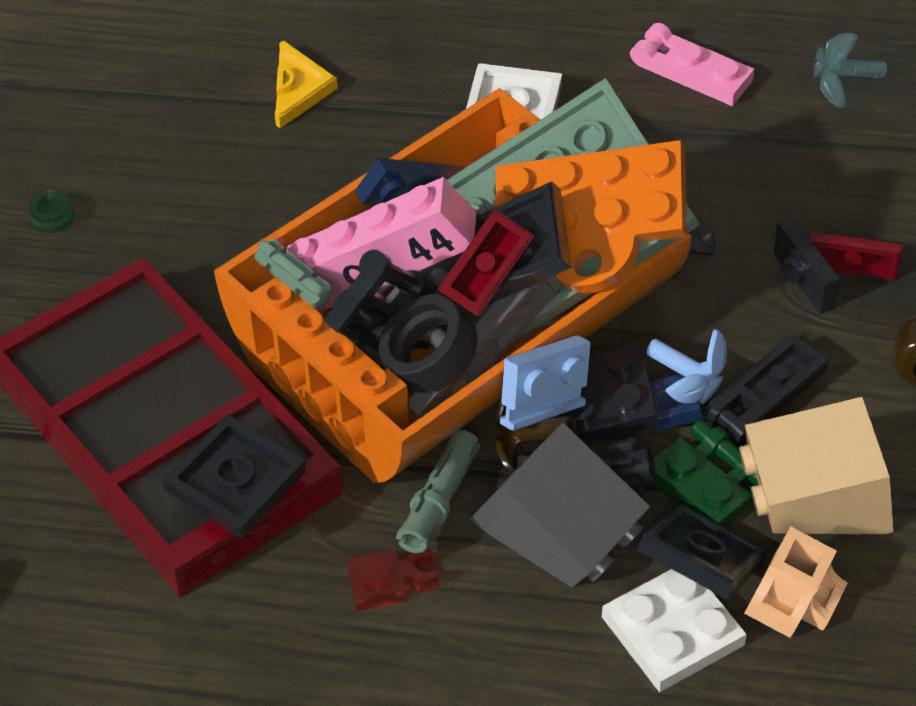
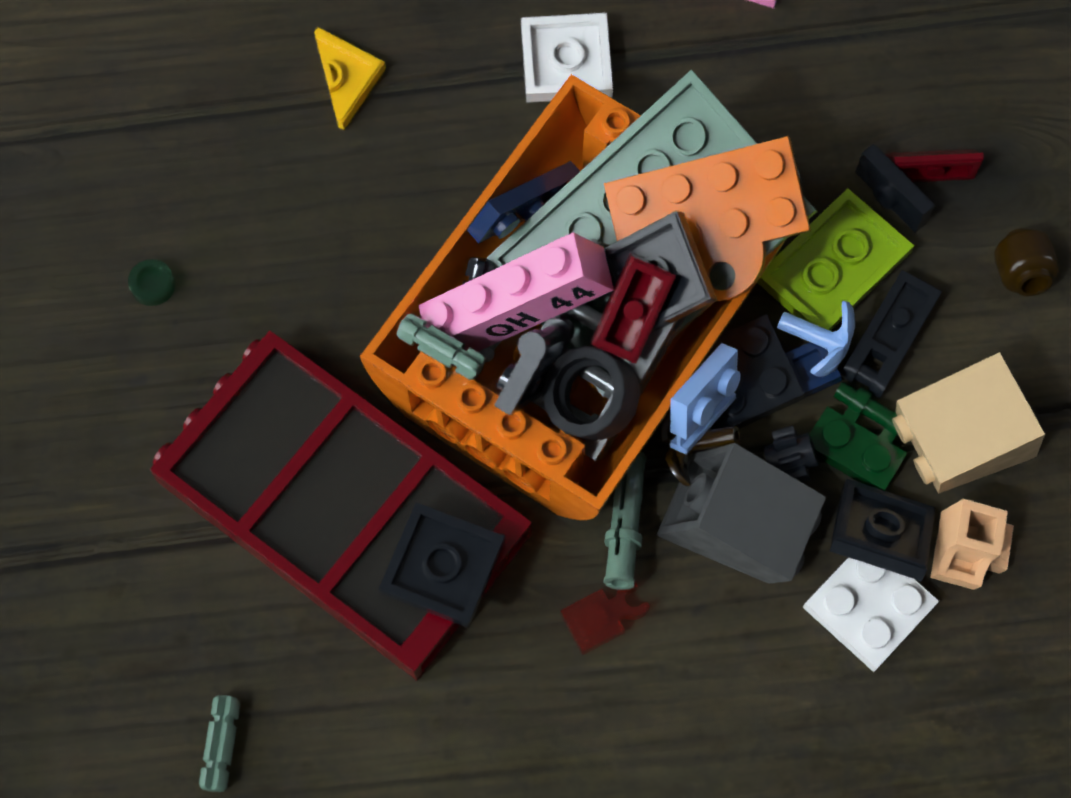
camera: 15 degrees left, 20 degrees up
none -> lime plate [757,188,914,331]

